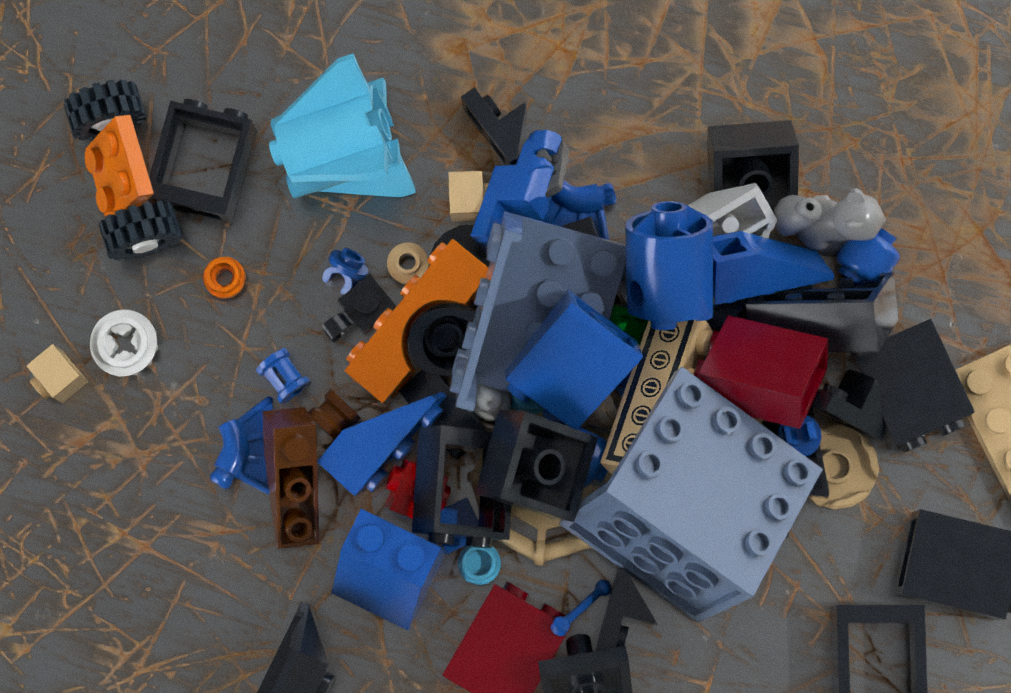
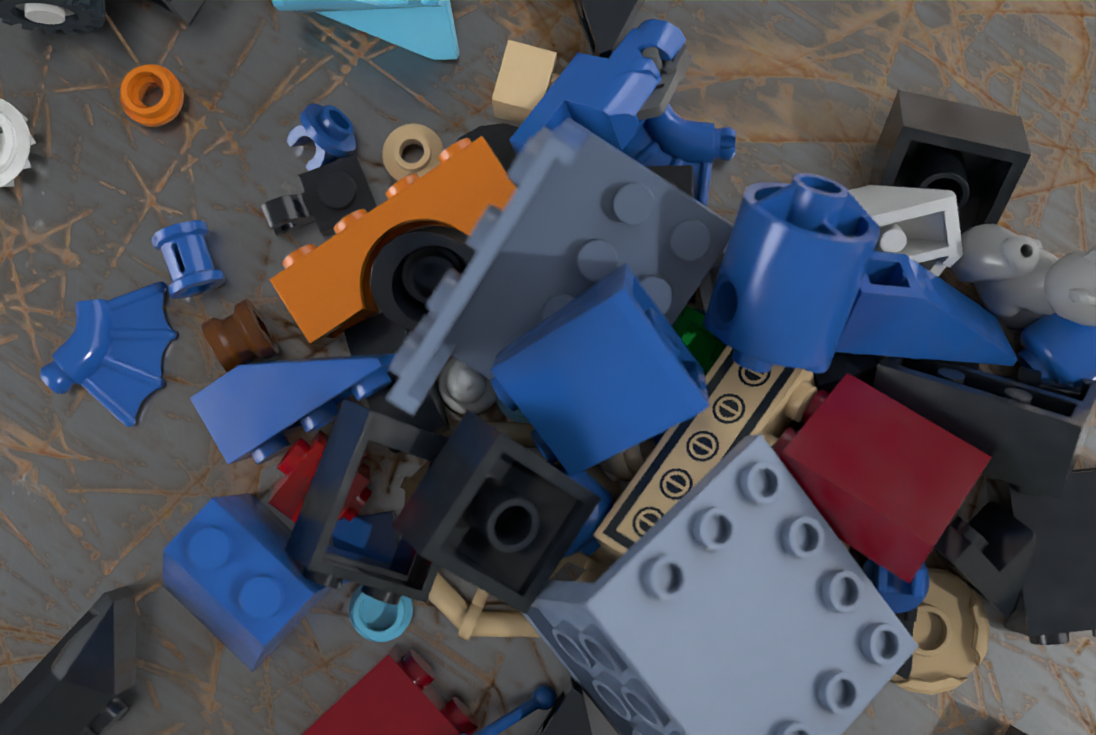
camera: 10 degrees right, 5 degrees up
reddish brown slope [262,407,319,549] -> none

